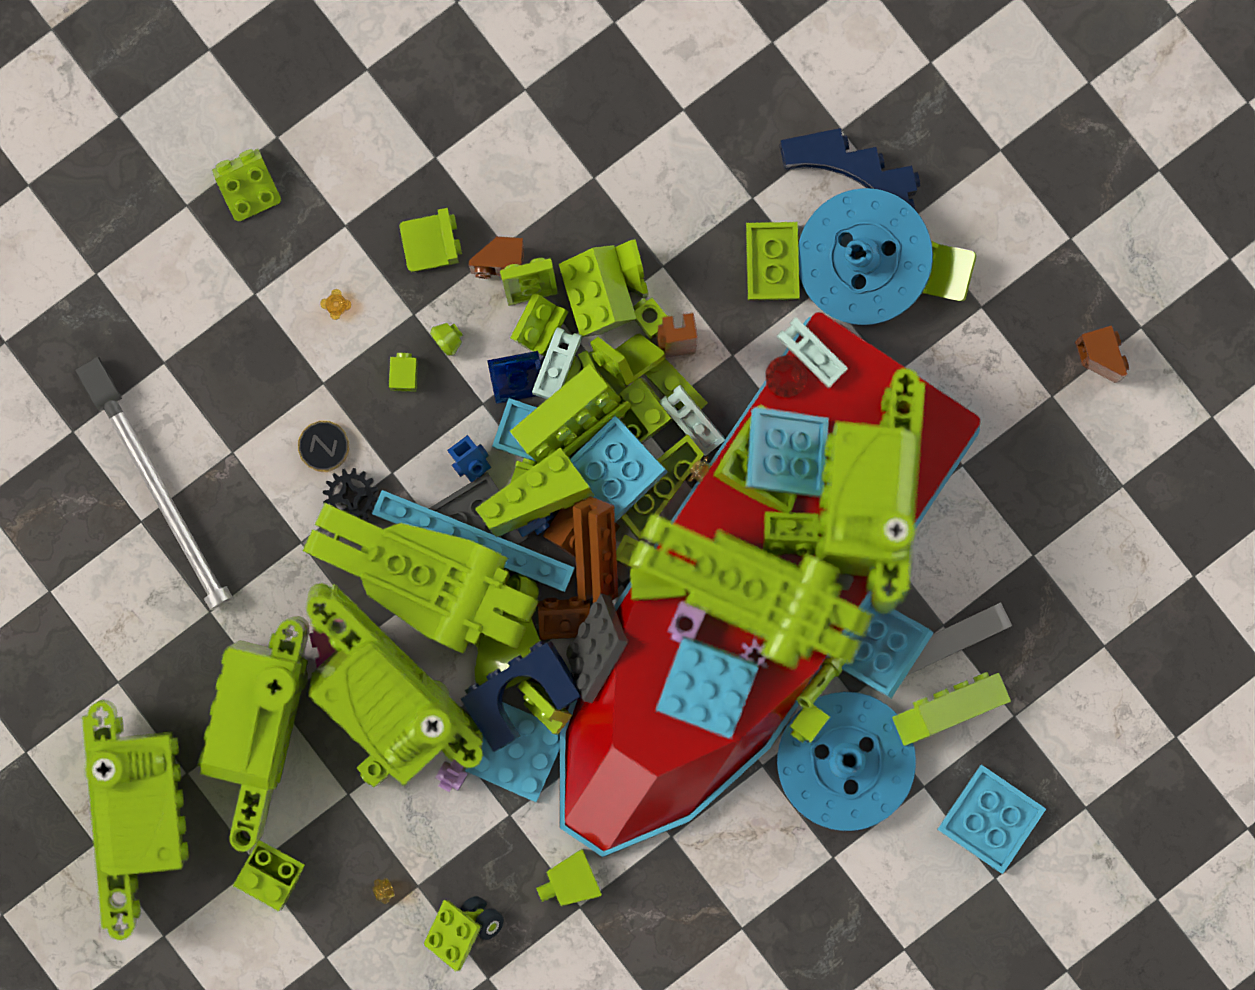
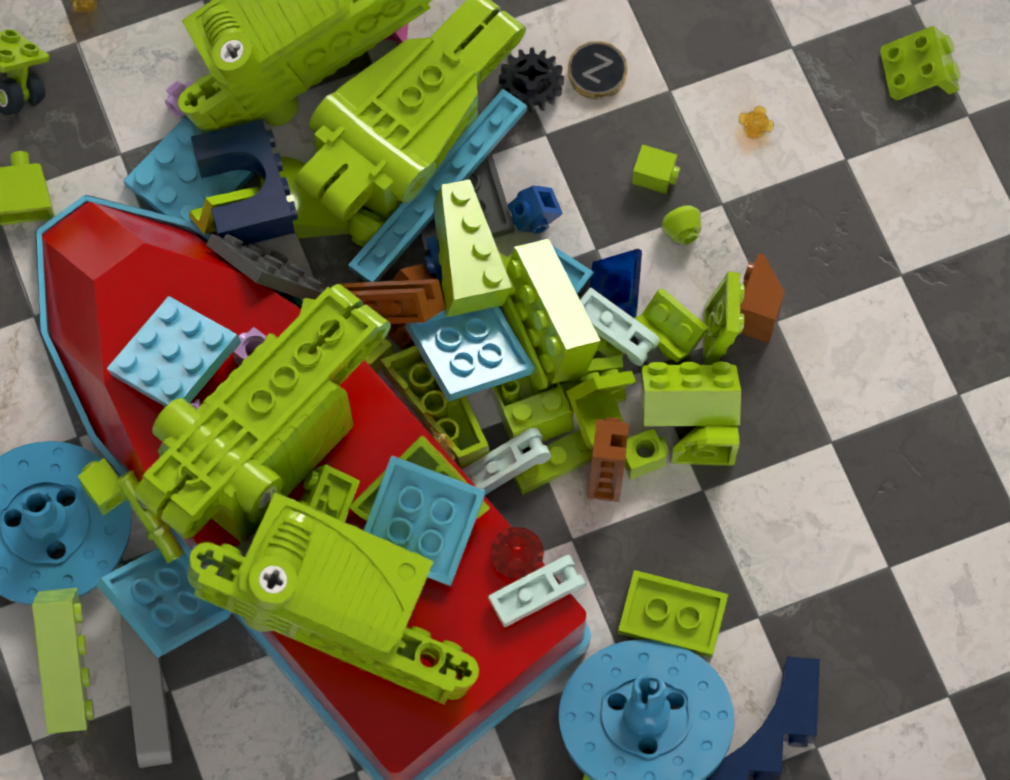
camera: 105 degrees right, 15 degrees down
lime bracket [399,208,462,272] -> none
dark orange bracket [538,596,590,640] -> none

